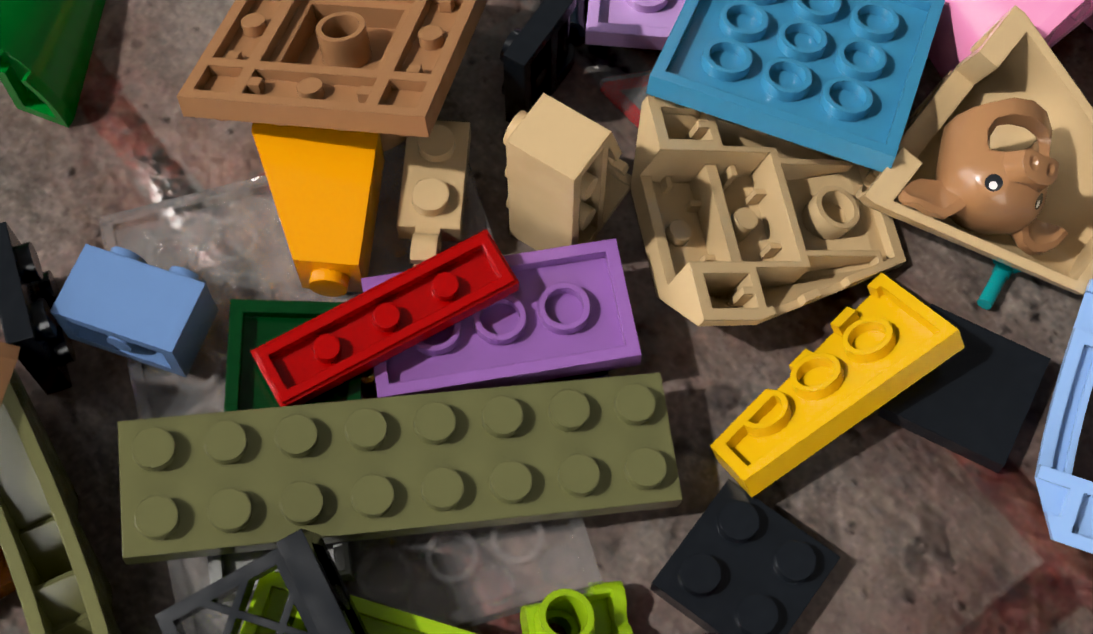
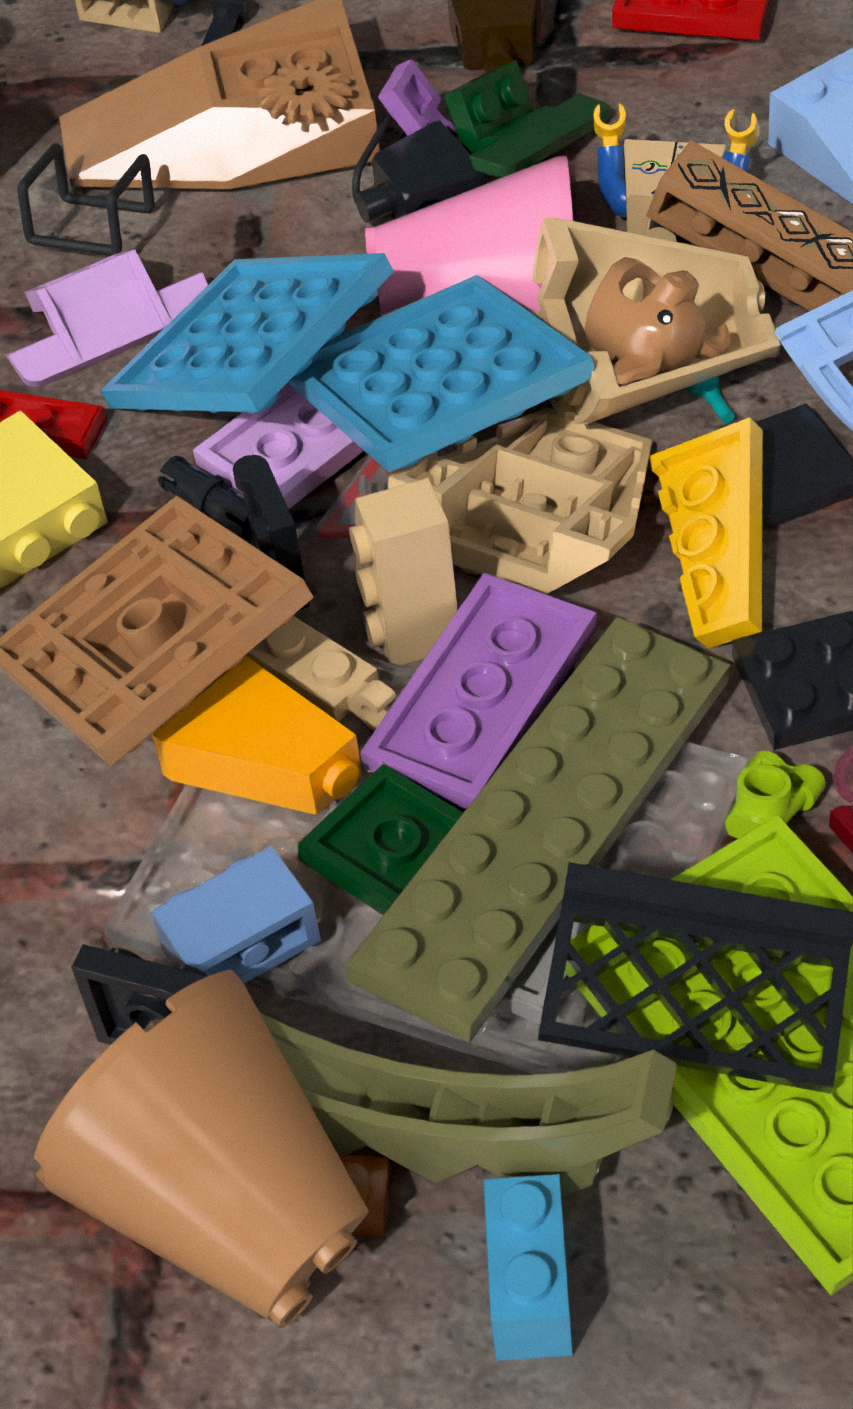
camera: 45 degrees left, 15 degrees down
red tile [250,229,519,407] -> none

